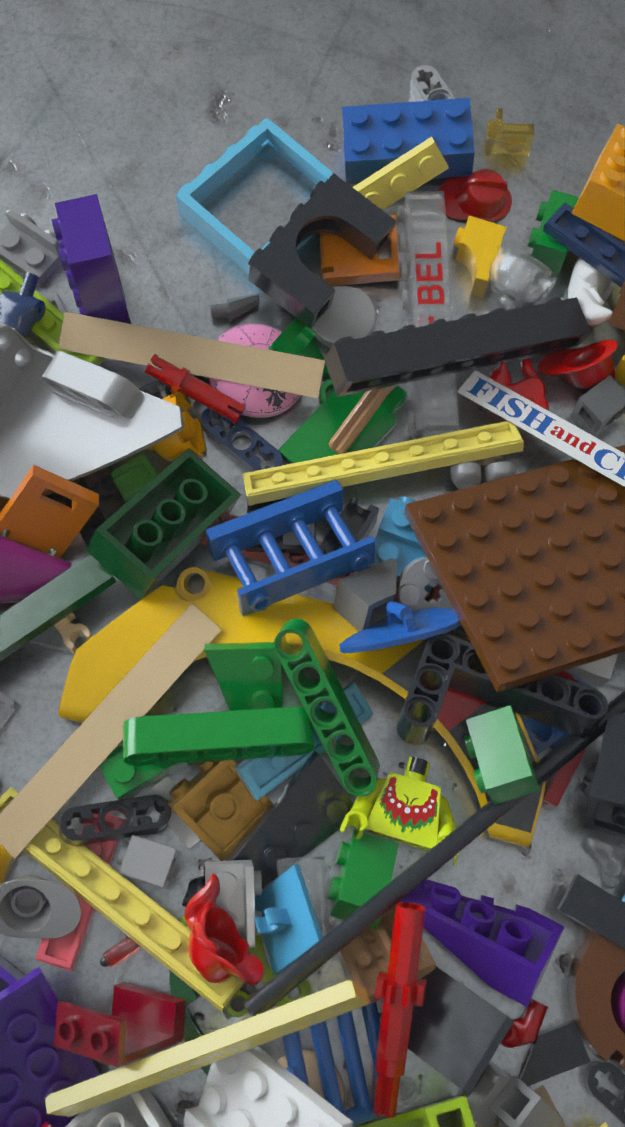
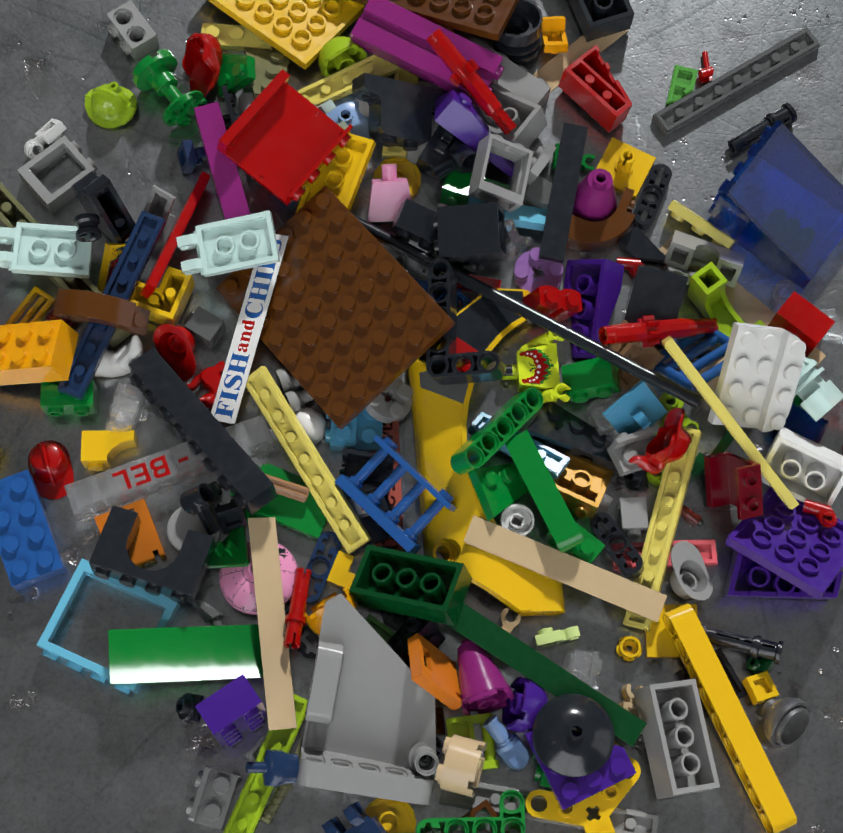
camera: 115 degrees left, 0 degrees up
dark grey slope [333,558,397,631] -> none
blue shield [339,601,461,653] -> none
light yellow plate [353,137,449,210] -> none
brick [464,705,540,805] -> none
none -> green arch [108,624,264,685]
none -> black plate [176,693,204,723]
none -> black axle [180,481,223,535]
none -> white hair [295,407,327,446]
none -> yellow piece [326,551,355,590]
none -> white wheel [498,504,535,538]
none -> medium lavender plate [513,247,563,293]
none -> red brick [522,285,582,322]
none -> yellowish green plate [532,626,580,650]

